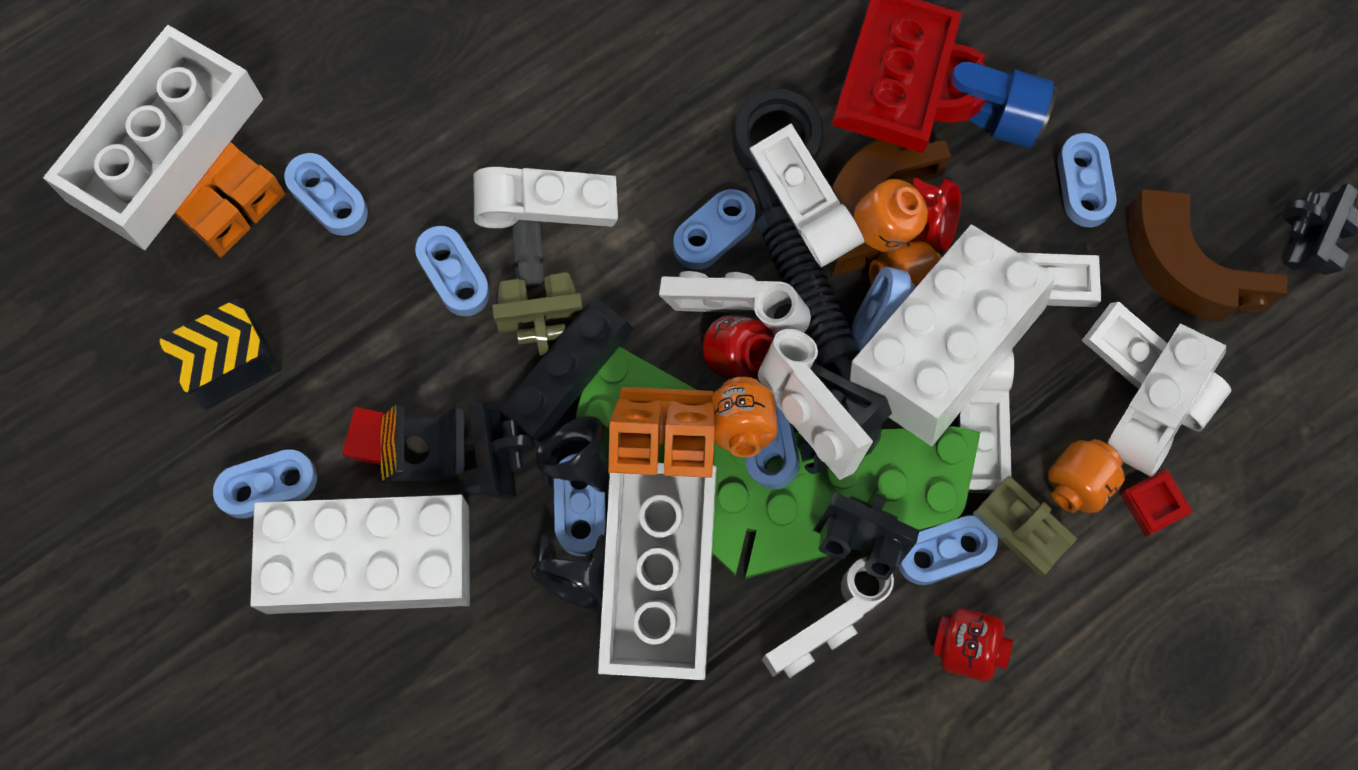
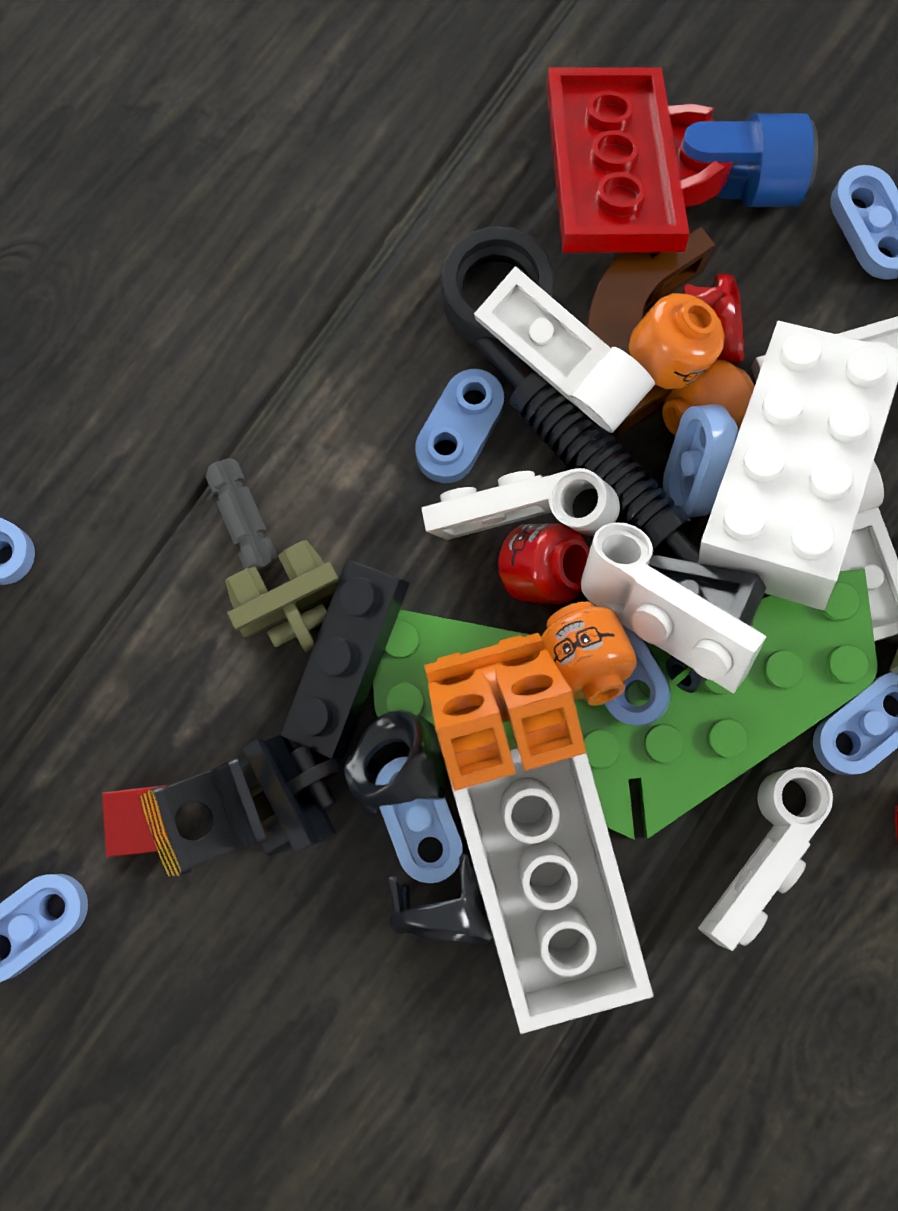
camera: 15 degrees left, 5 degrees up
white brick [250,495,470,614] -> none
light blue plate [415,226,490,316] -> none
white plate [473,167,618,228] -> none
black hips [813,491,920,580] -> none

